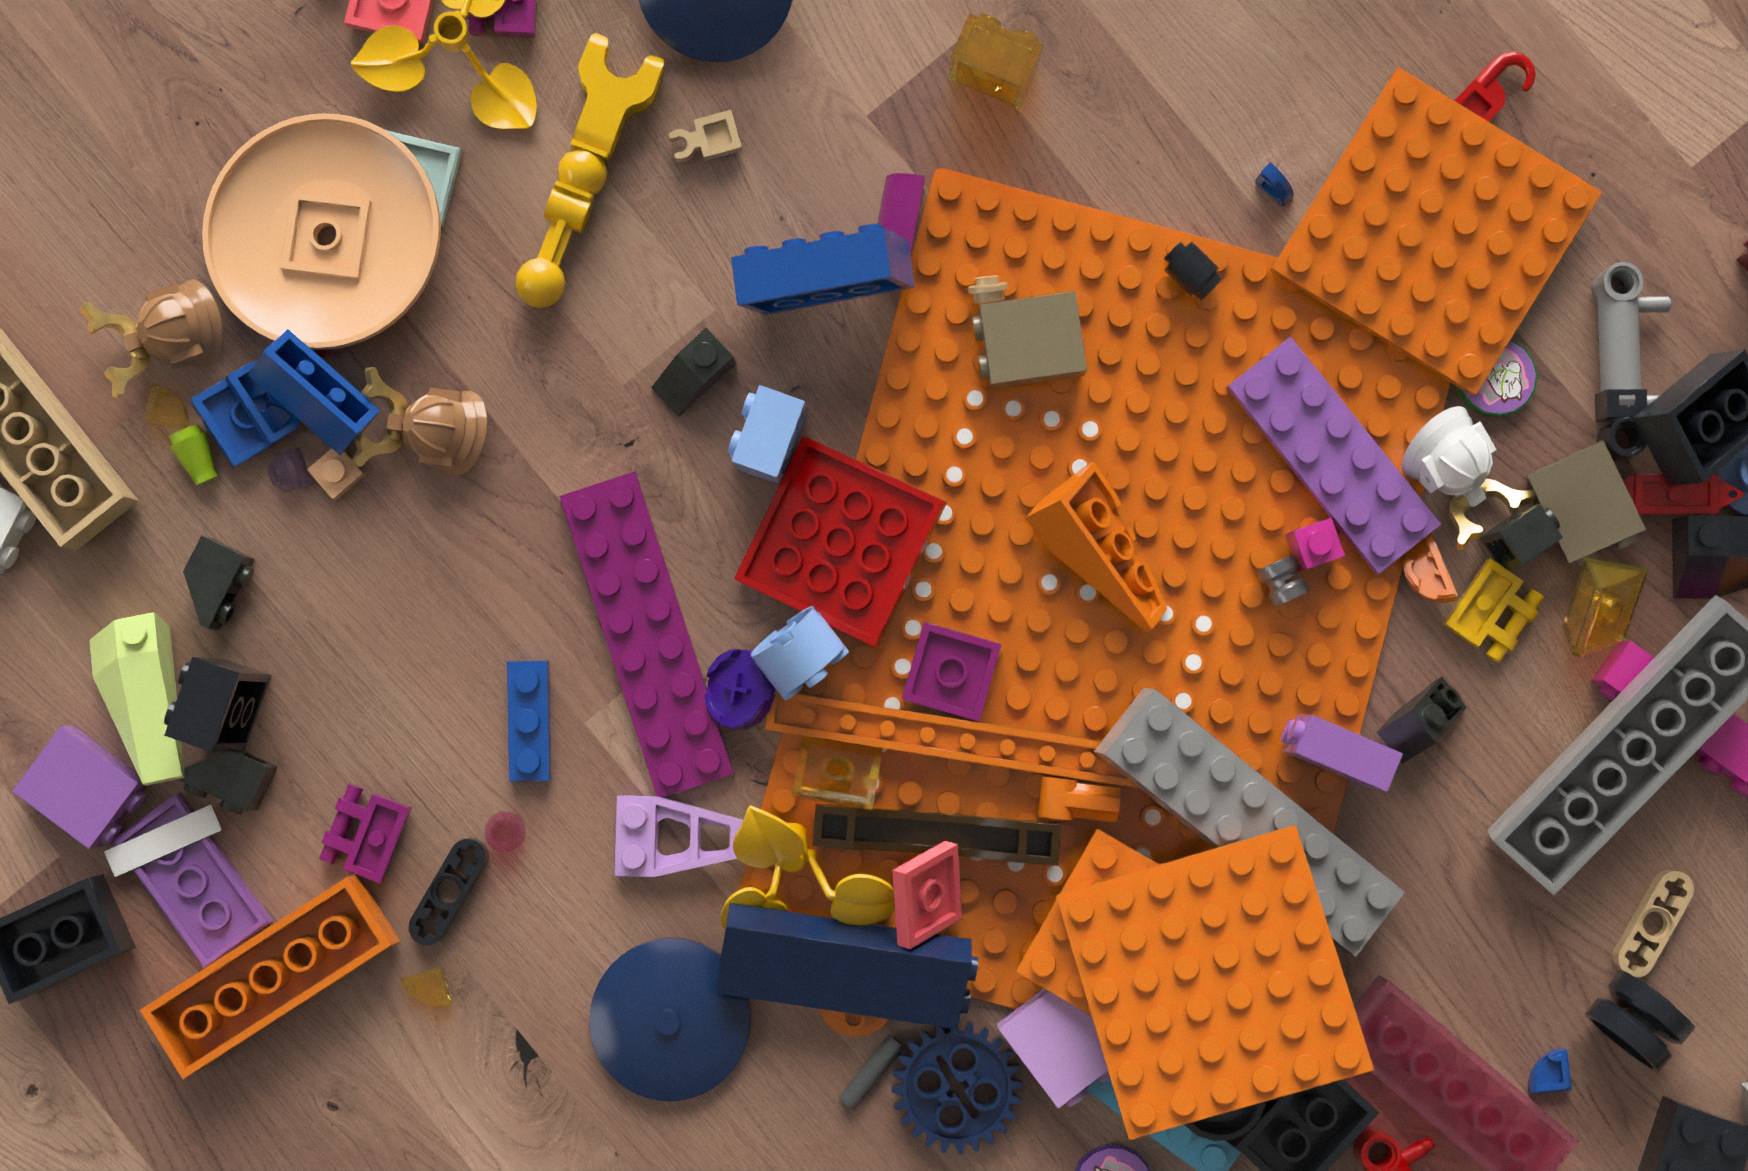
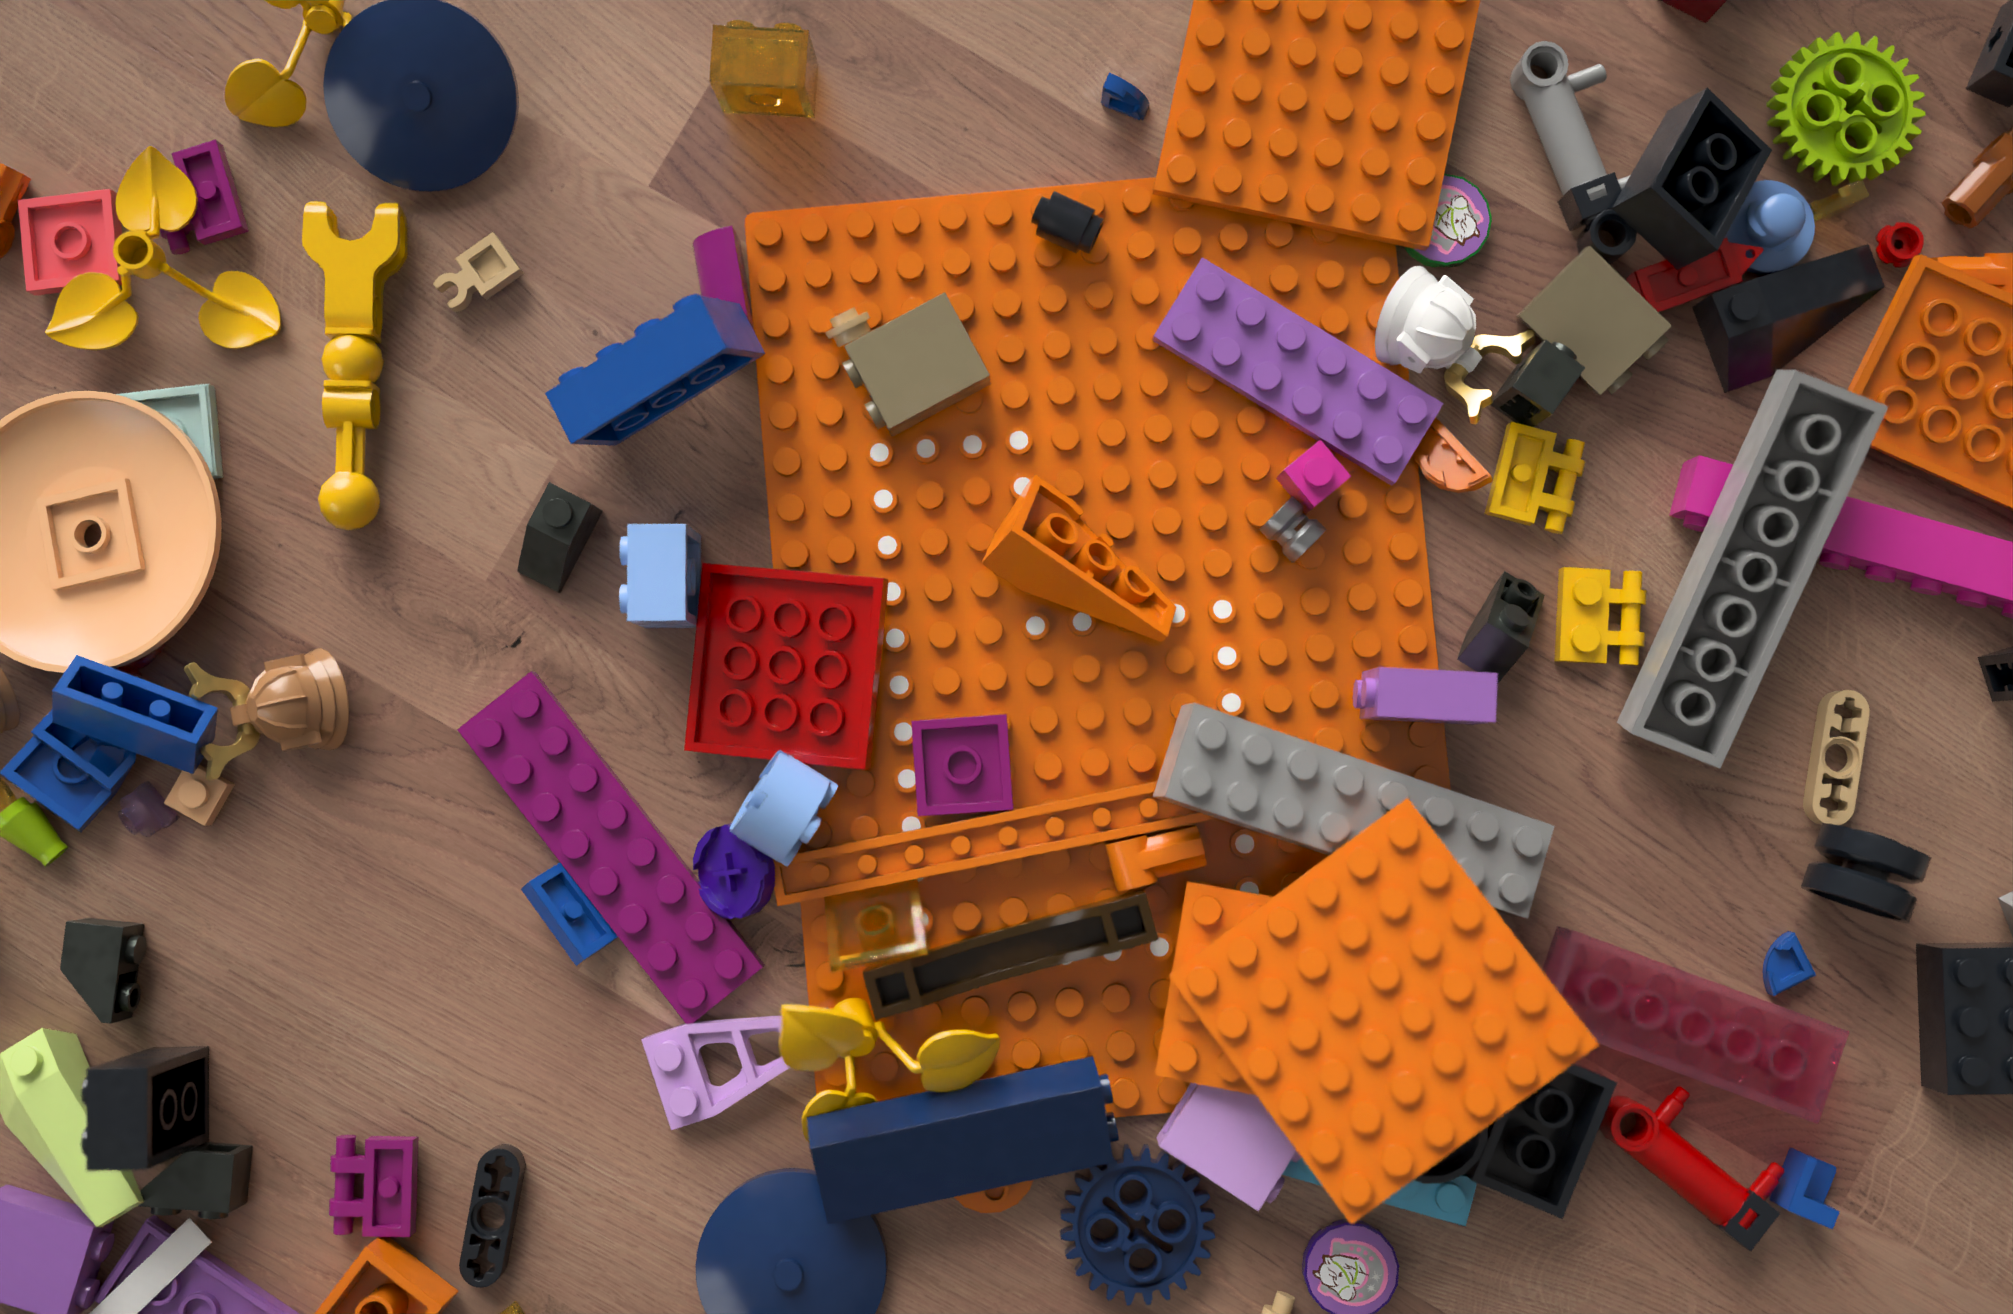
camera: 20 degrees left, 0 degrees up
clear pink plate [485,812,526,852] -> none
blue plate [507,660,551,782] -> none
dark grey piece [839,1034,905,1110] -> none
coral plate [893,841,962,949] -> none
clear yellow slope [1562,558,1648,658] -> none
none -> blue plate [521,863,618,966]
none -> yellow plate [1554,567,1647,666]

